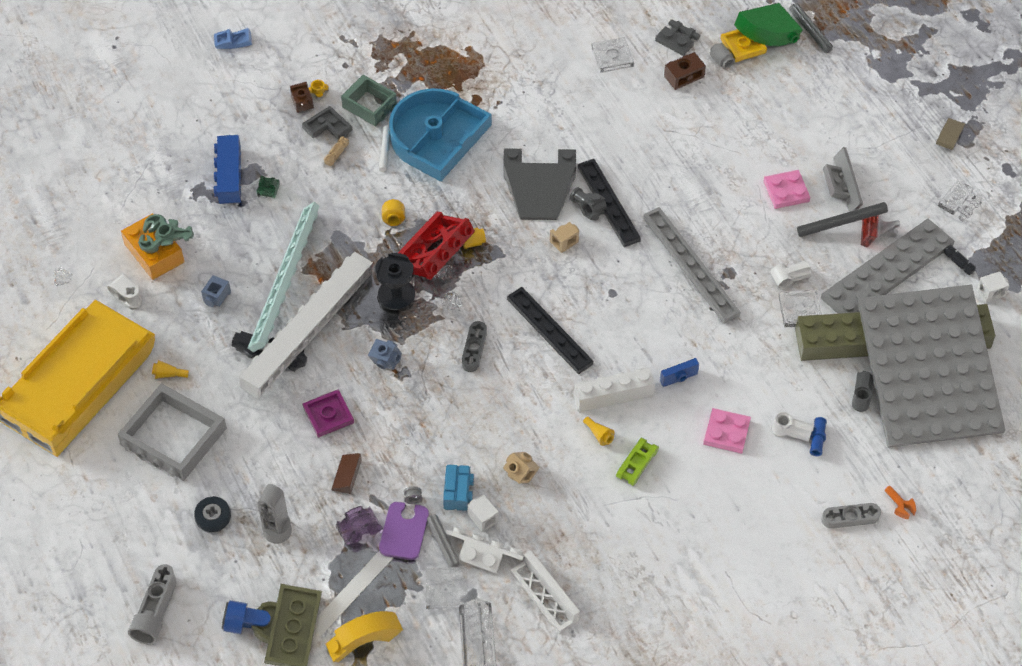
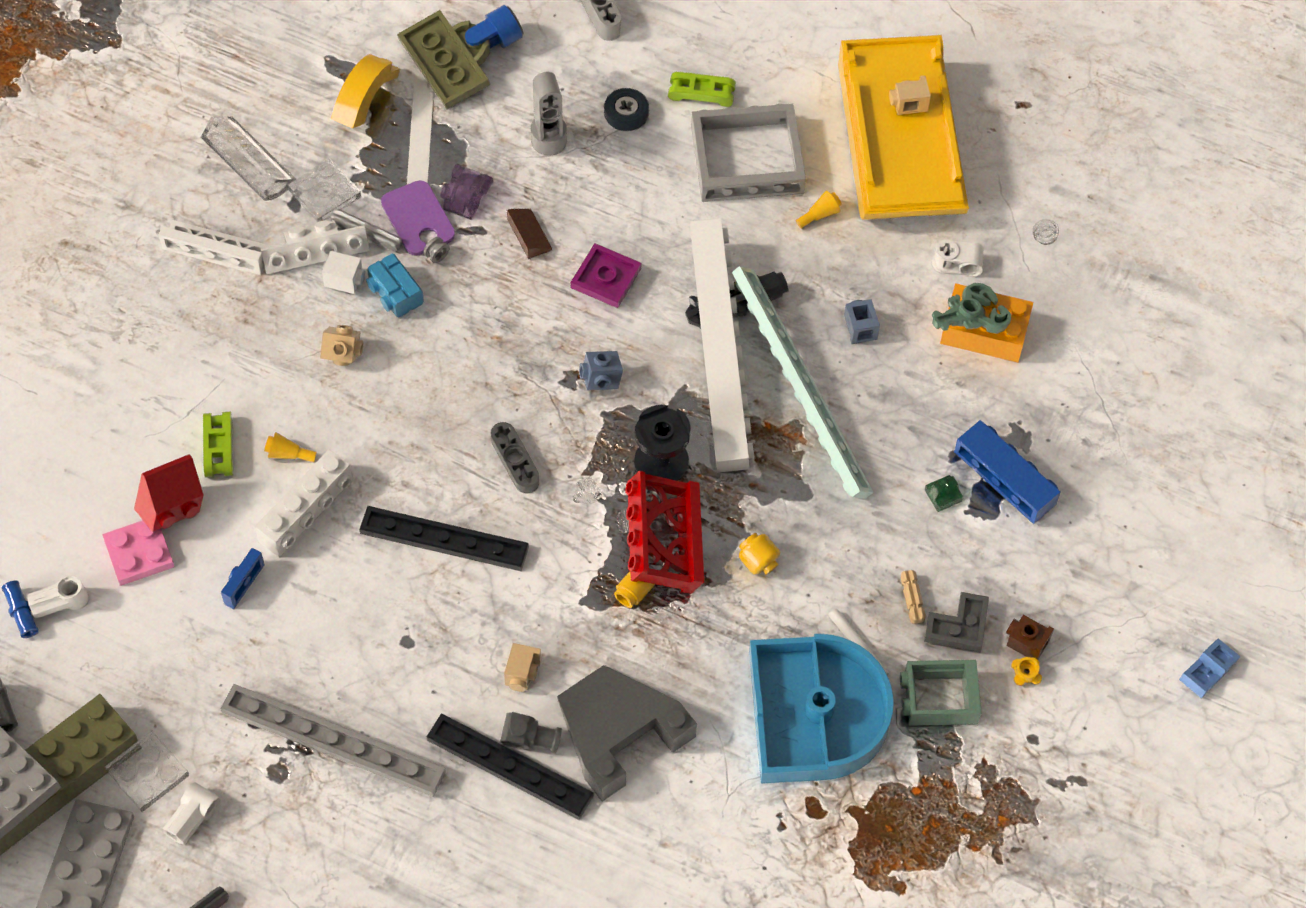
camera: 140 degrees right, 5 degrees up
none -> red slope [134,454,204,532]
none -> lime plate [668,72,736,107]
none -> tan brick [889,75,931,115]

